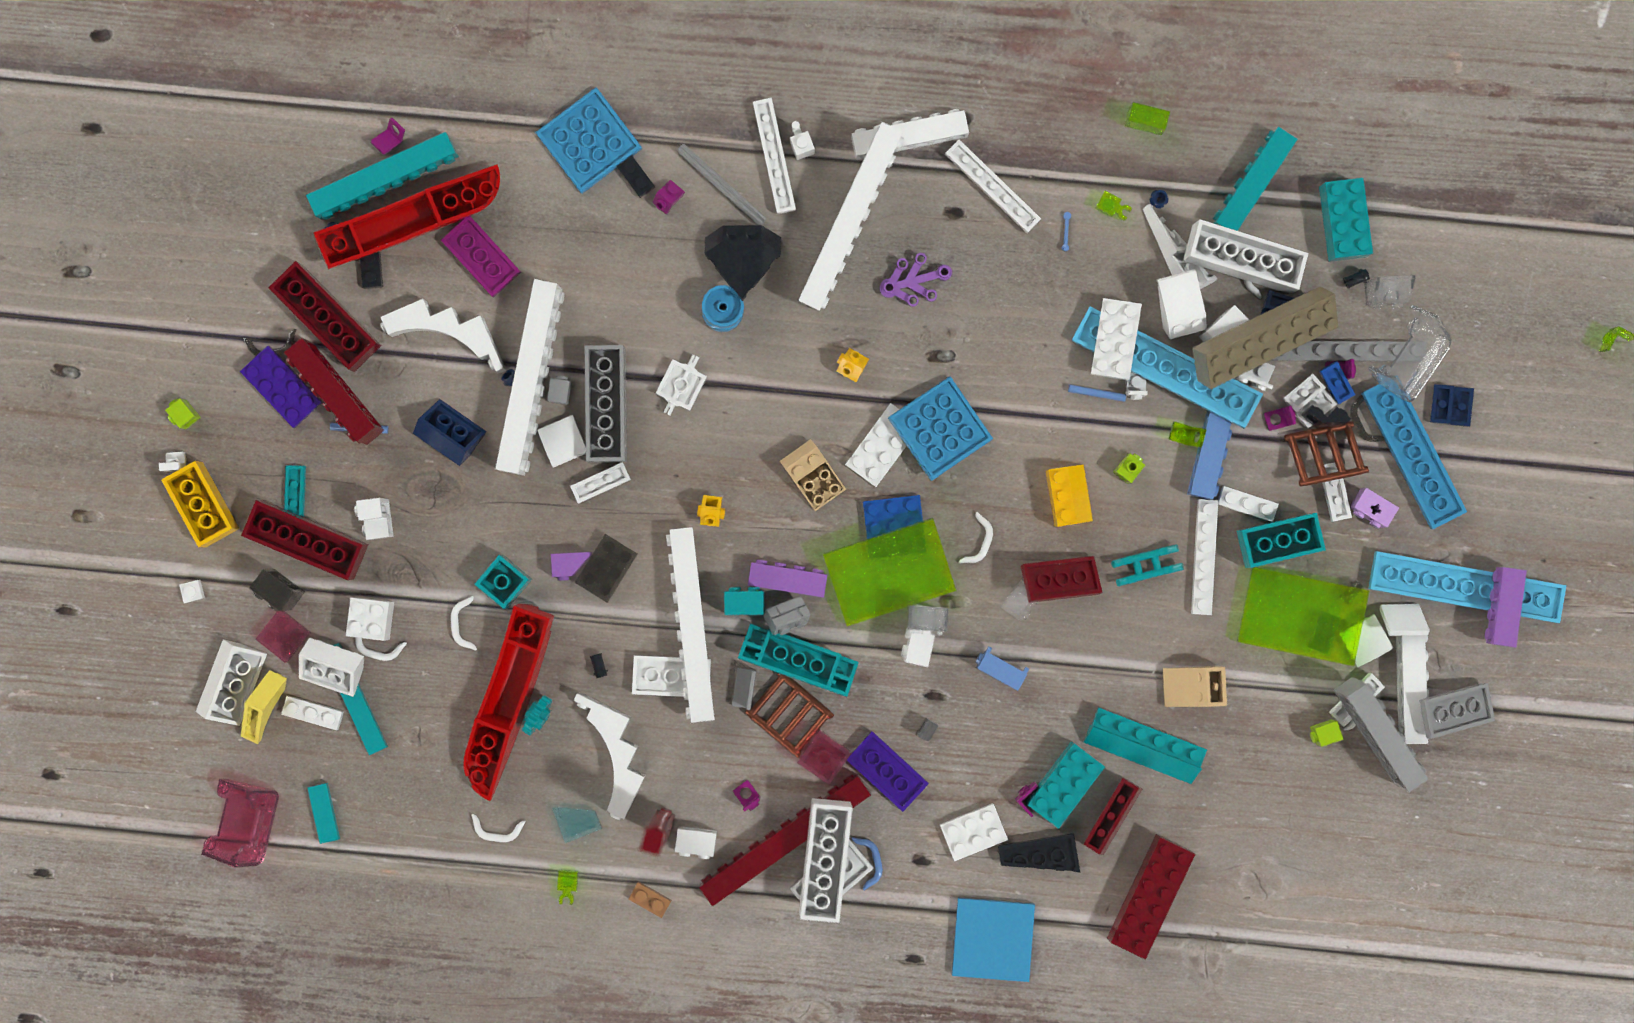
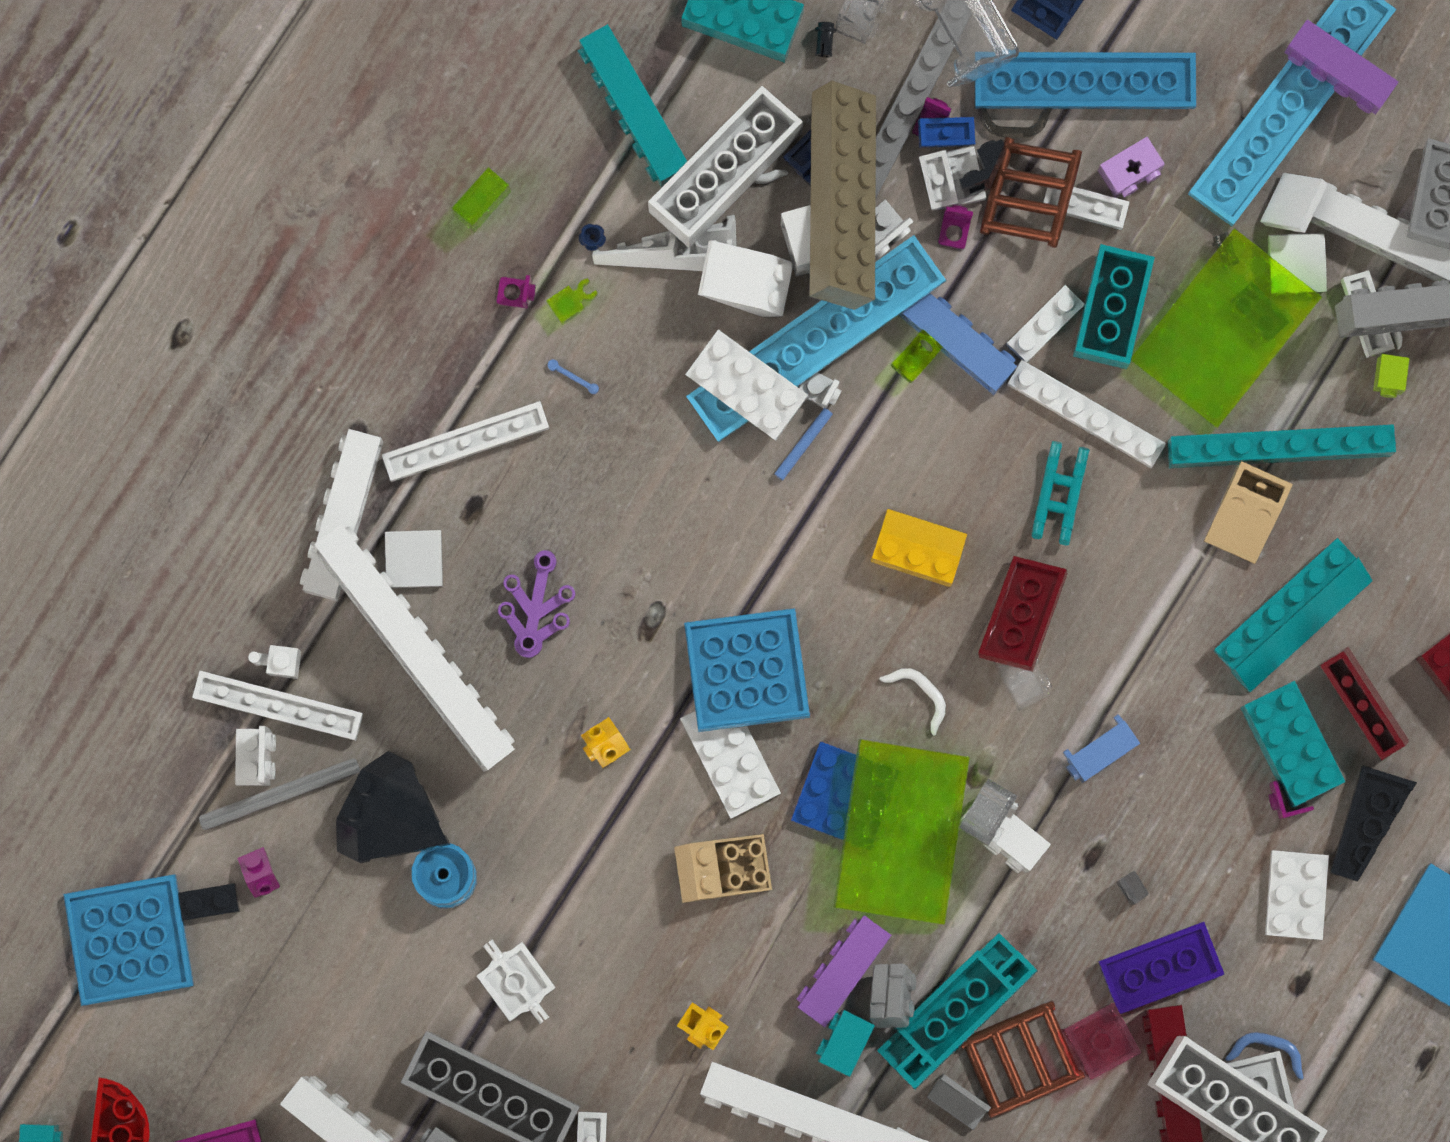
camera: 65 degrees left, 5 degrees down
lime brick [1113,453,1145,484] -> none
none -> white bracket [235,726,276,786]
none -> white tile [385,530,443,588]
none -> magenta bracket [497,275,536,309]
none -> teal brick [1167,424,1396,469]

